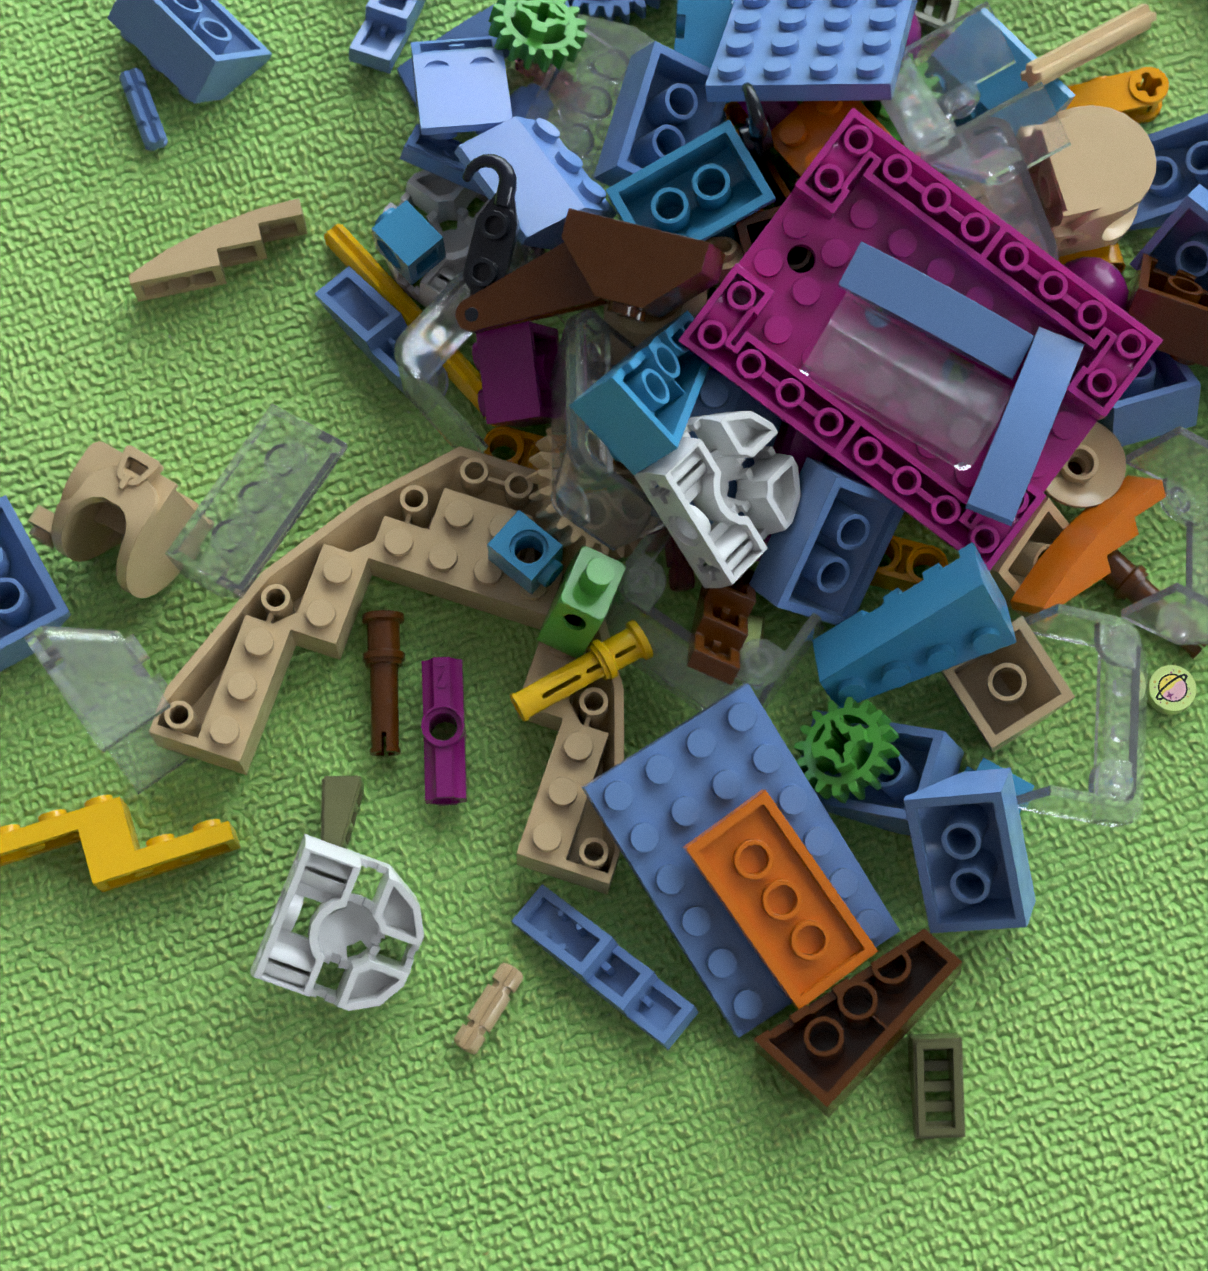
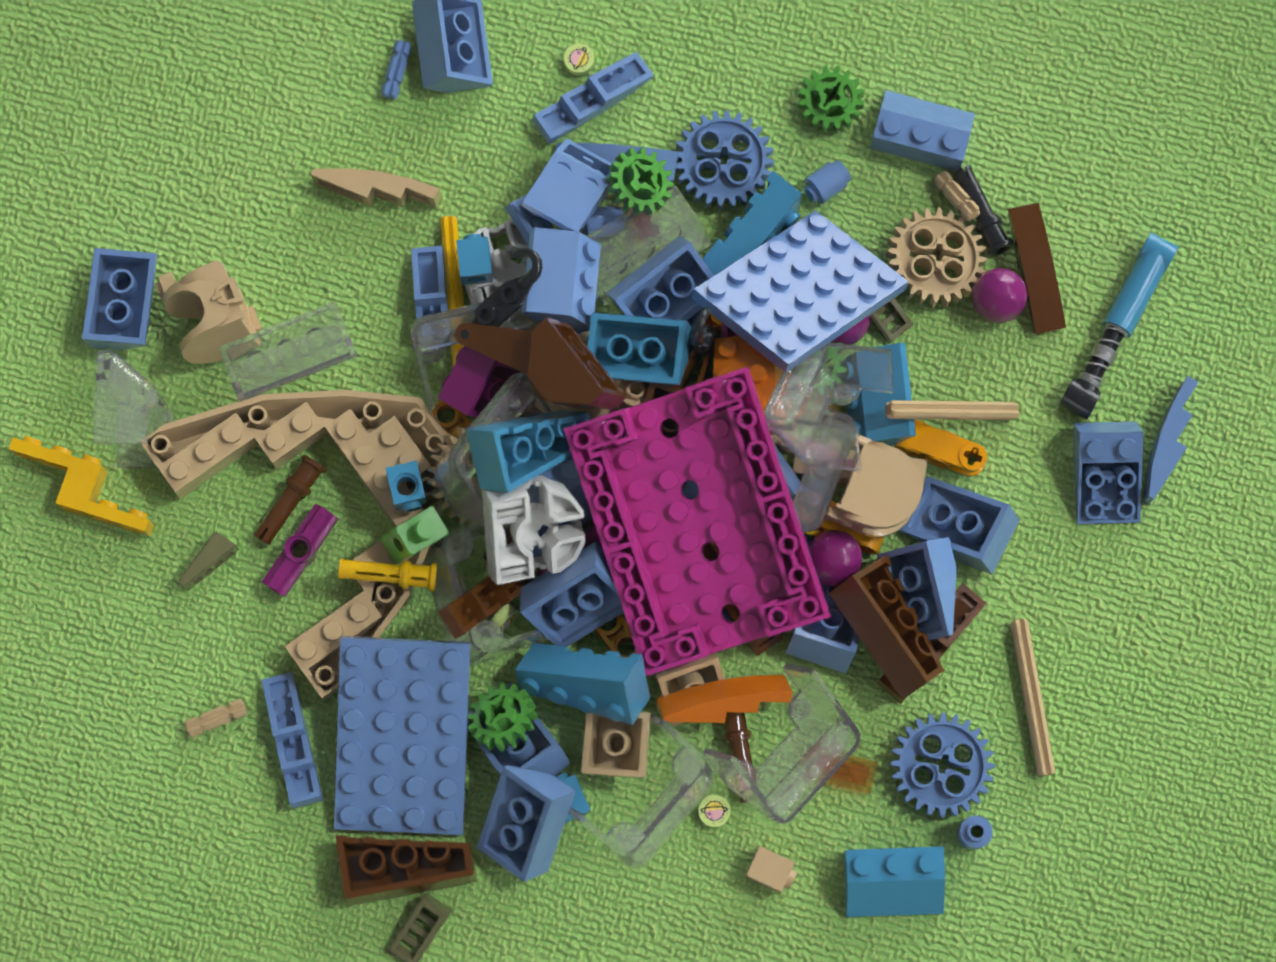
camera: 35 degrees right, 5 degrees up
white connector [250,834,424,1011] -> none
orange plate [683,789,878,1010] -> none
clear slope [799,292,1013,472] -> none
medium blue slope [838,241,1035,380] -> none
medium blue slope [965,327,1084,526] -> none
tan dish [1045,422,1126,509] -> none

